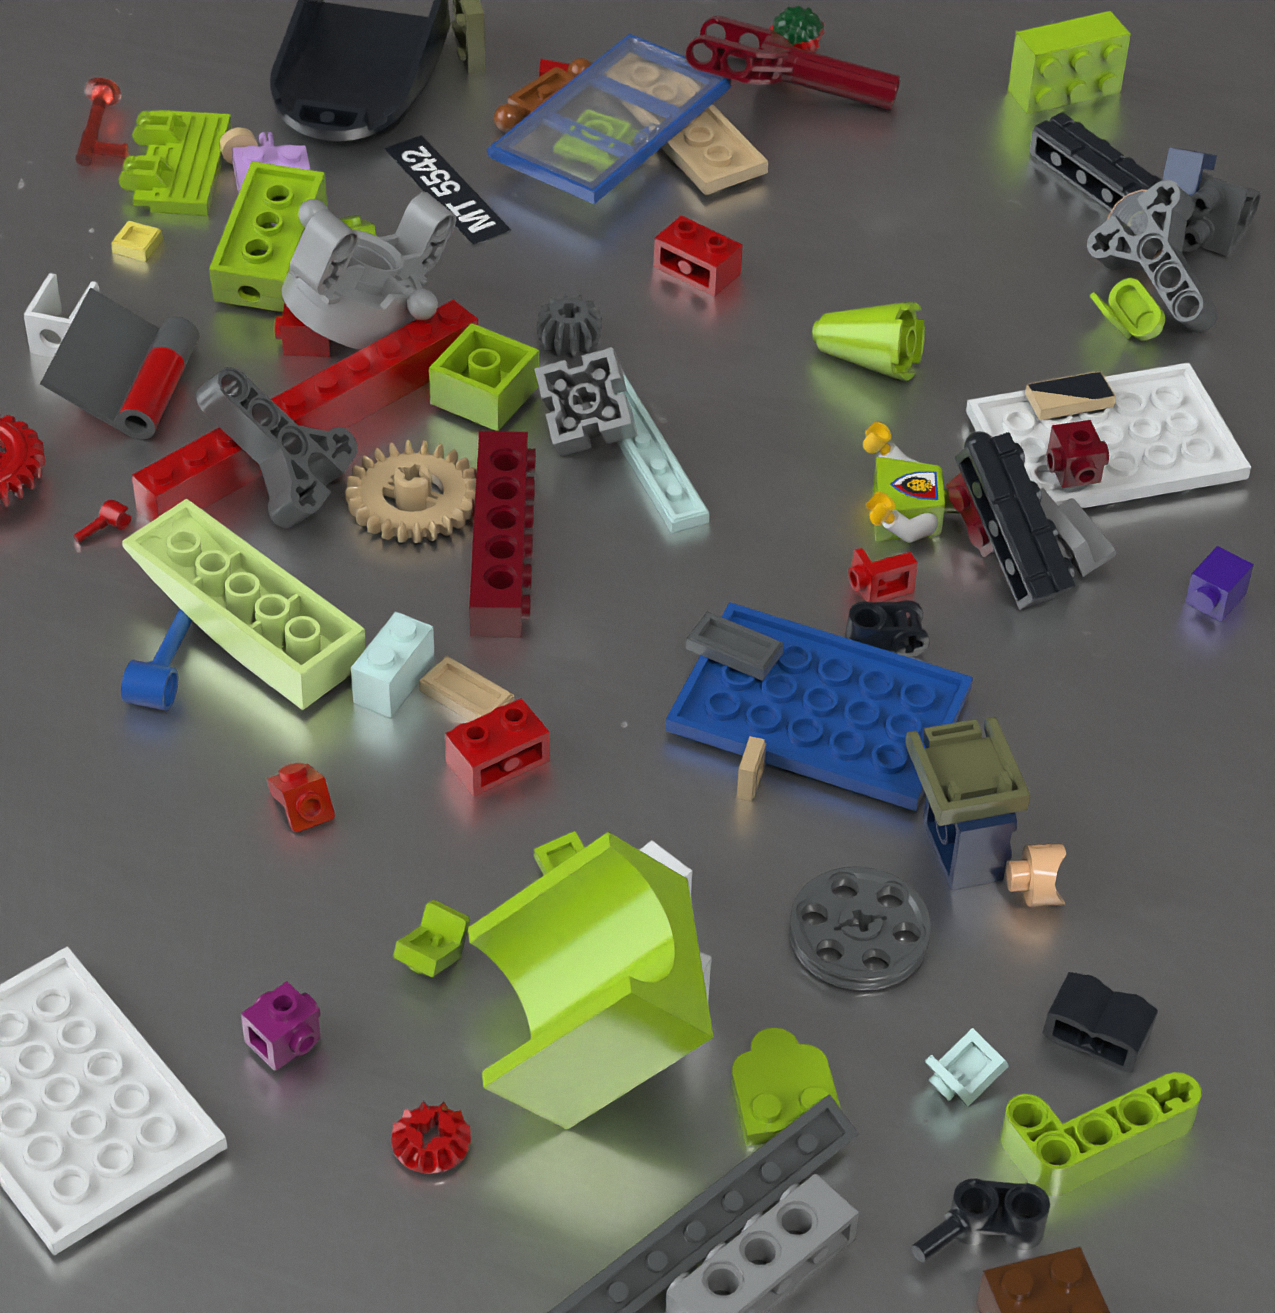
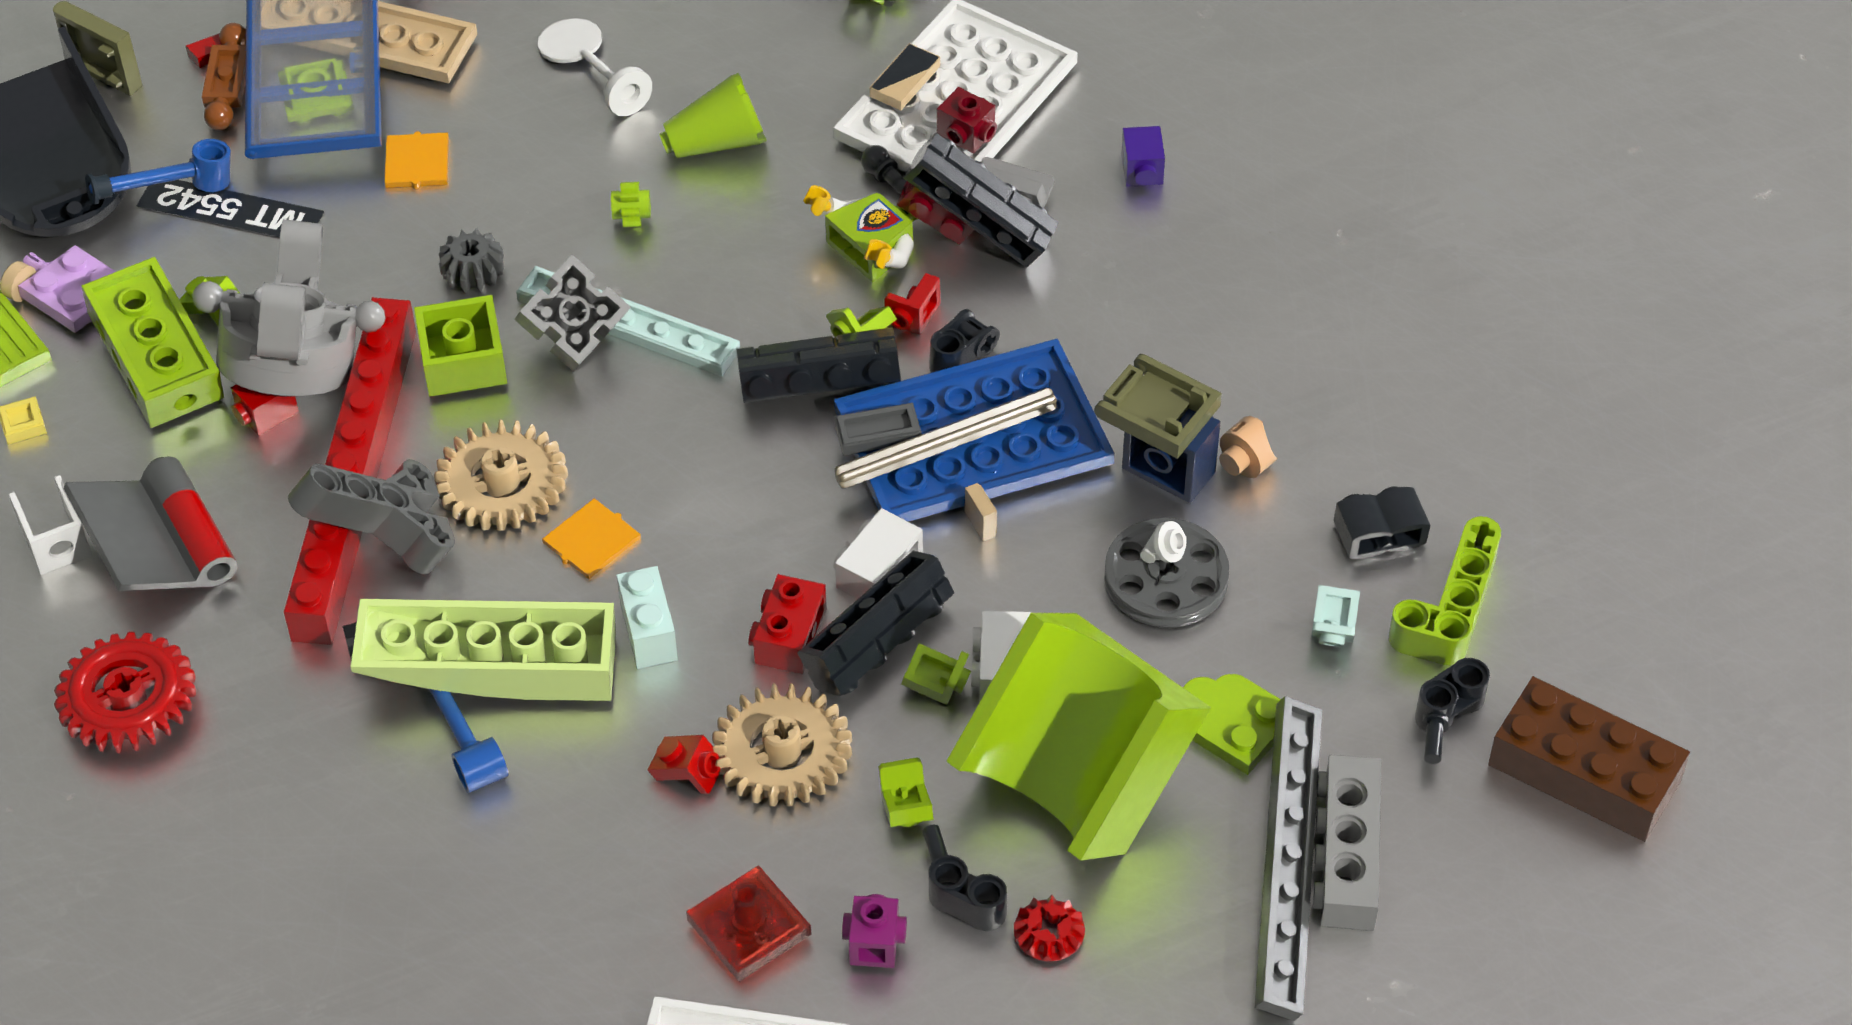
camera: 40 degrees left, 5 degrees up
red hand [73,500,132,543] -> none
tan tile [419,656,515,721] -> none
dark red brick [469,431,536,637] -> none
red brick [654,215,743,297] -> none
none -> blue piece [85,139,231,204]
none -> light orange piece [385,131,449,189]
none -> white piece [538,18,652,116]
none -> light orange piece [542,498,641,579]
none -> lime gear [611,182,651,228]
none -> clear red plate [686,865,812,982]
none -> tan gear [712,683,852,806]
none -> black brick [737,327,901,403]
none -> black brick [798,550,955,697]
none -> lime bracket [826,306,897,337]
none -> white brick [833,508,923,599]
none -> axle [835,388,1057,489]
none -> black beam [922,824,1007,931]
none -> white plate [1140,521,1186,563]

